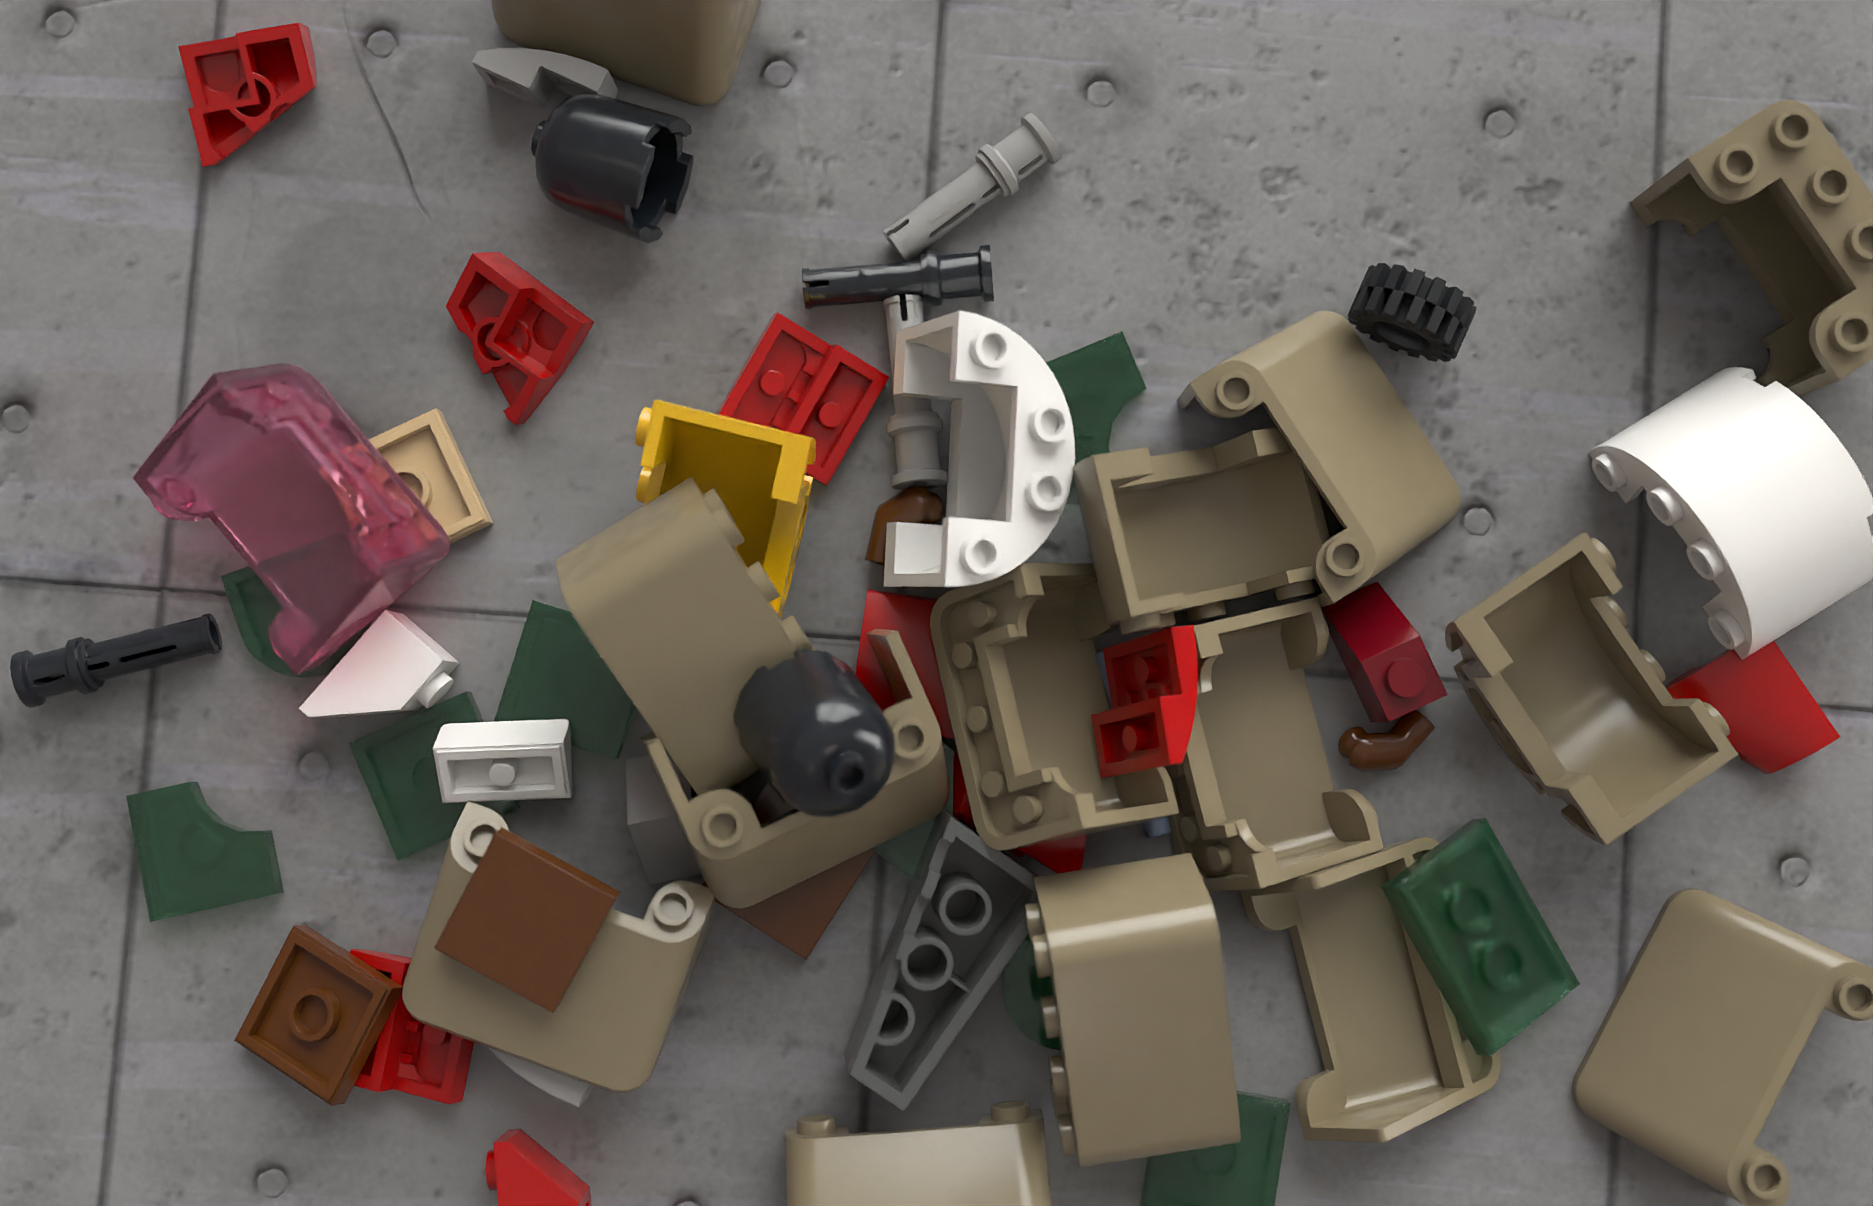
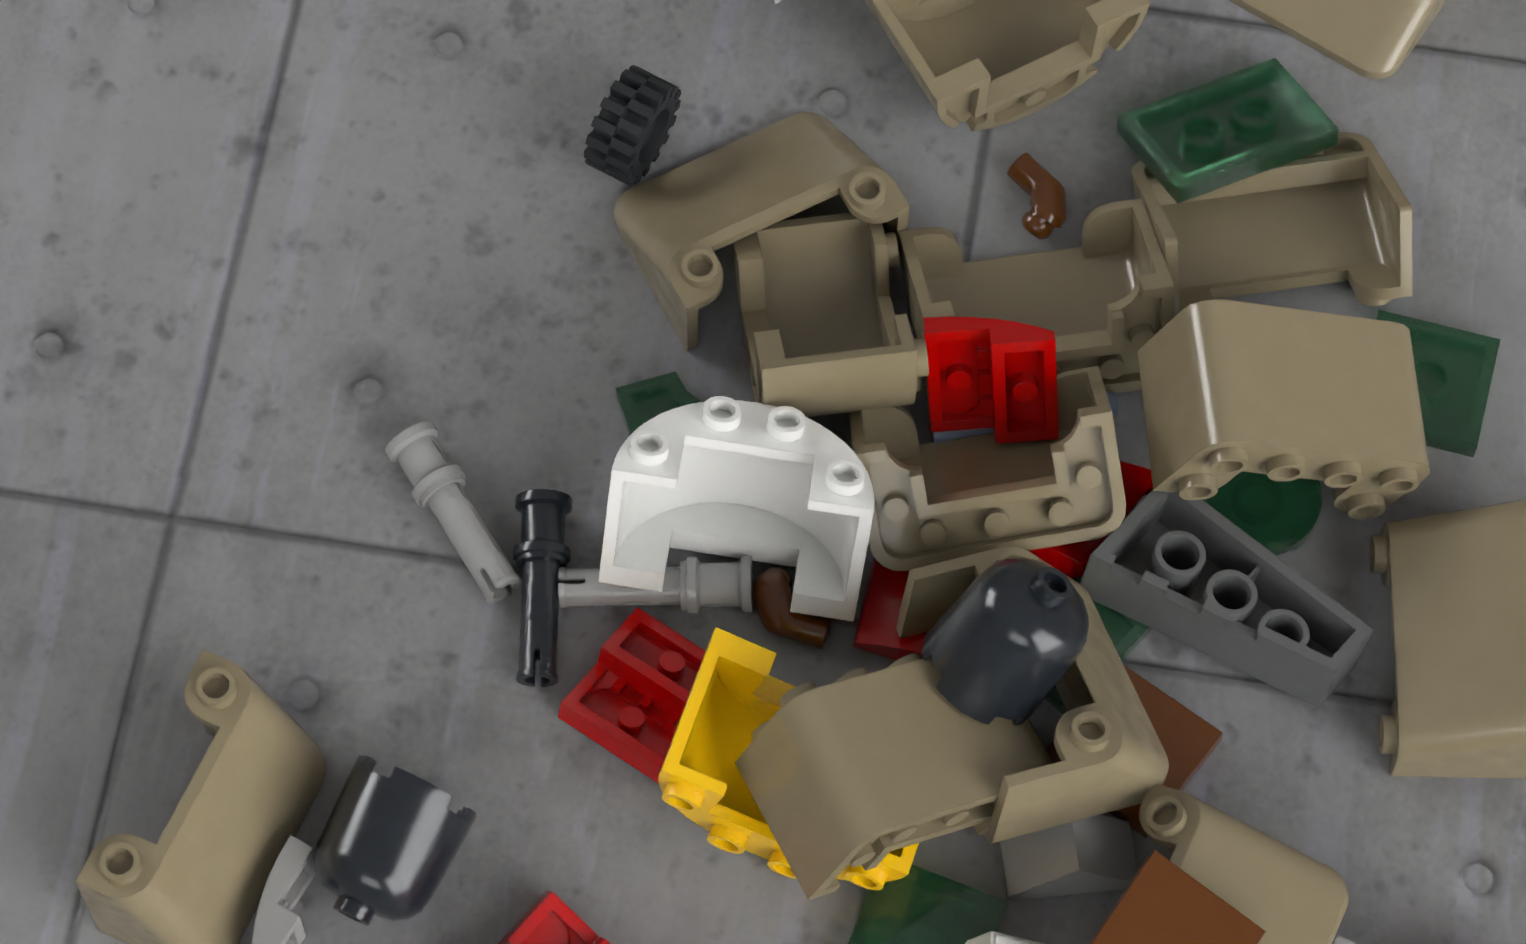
camera: 85 degrees left, 20 degrees down
dark red slope [1321,582,1448,722] -> none

